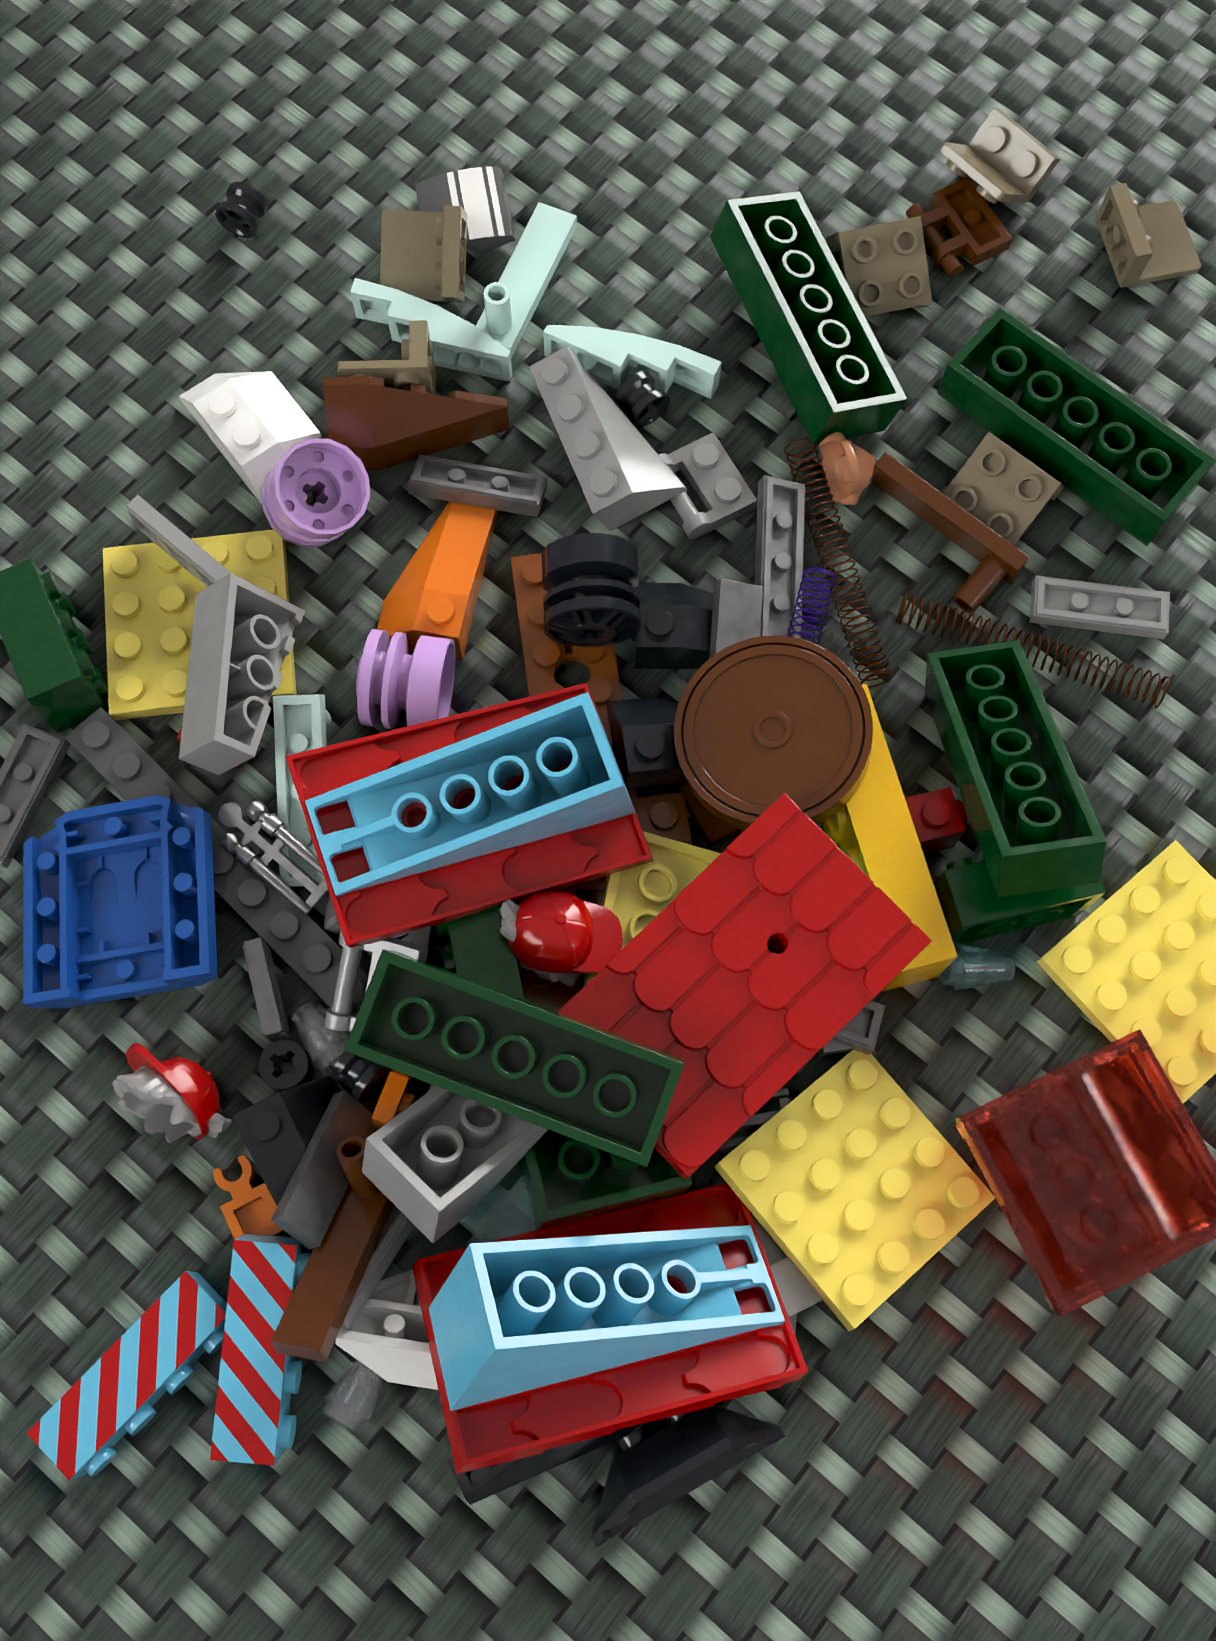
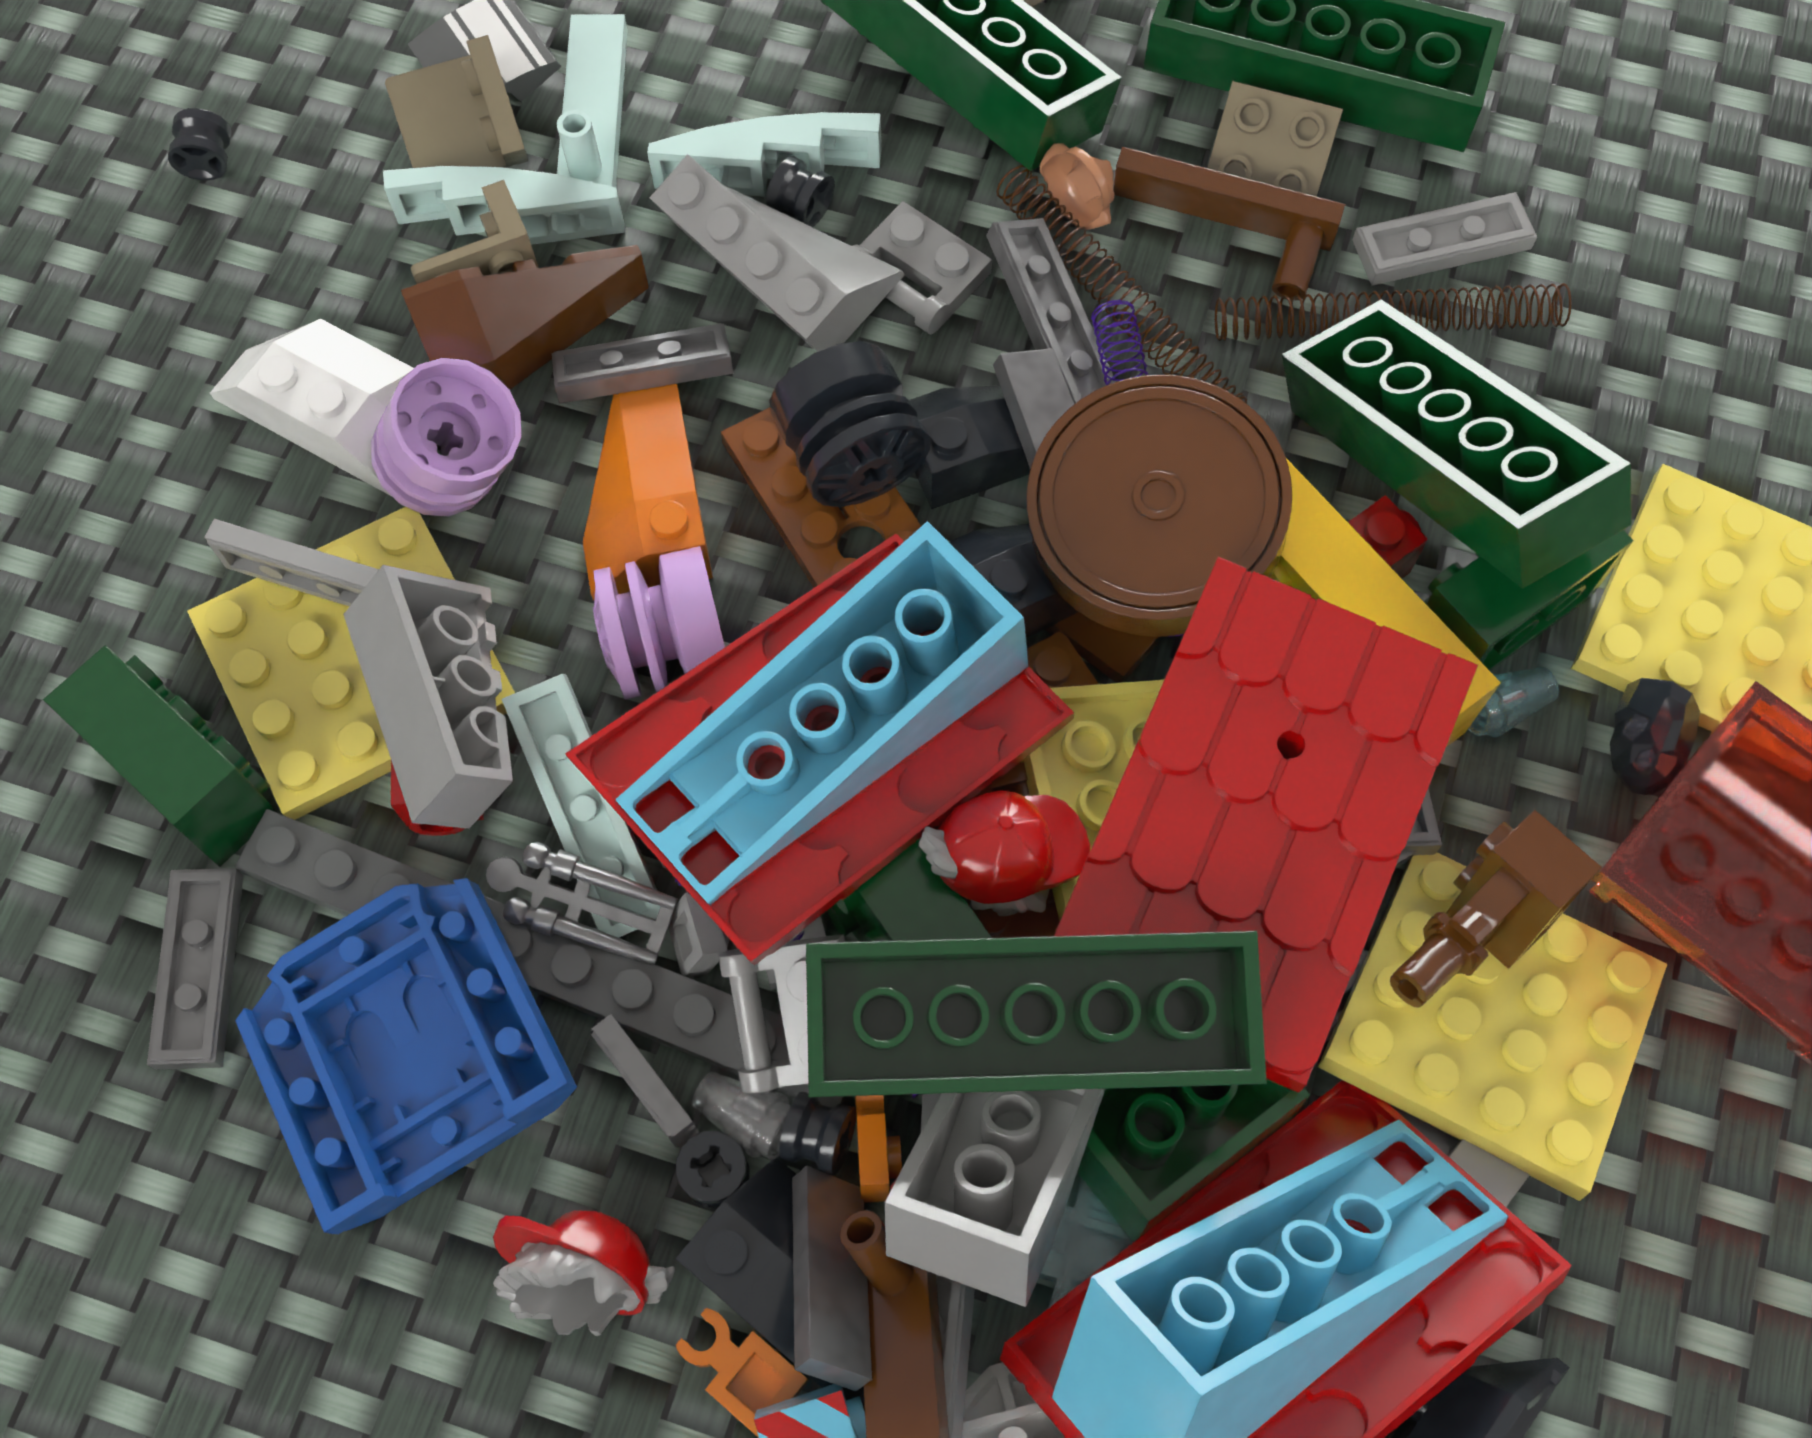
camera: 20 degrees left, 5 degrees down
none -> reddish brown brick [1390,810,1602,1008]
none -> black rock [1610,678,1700,795]

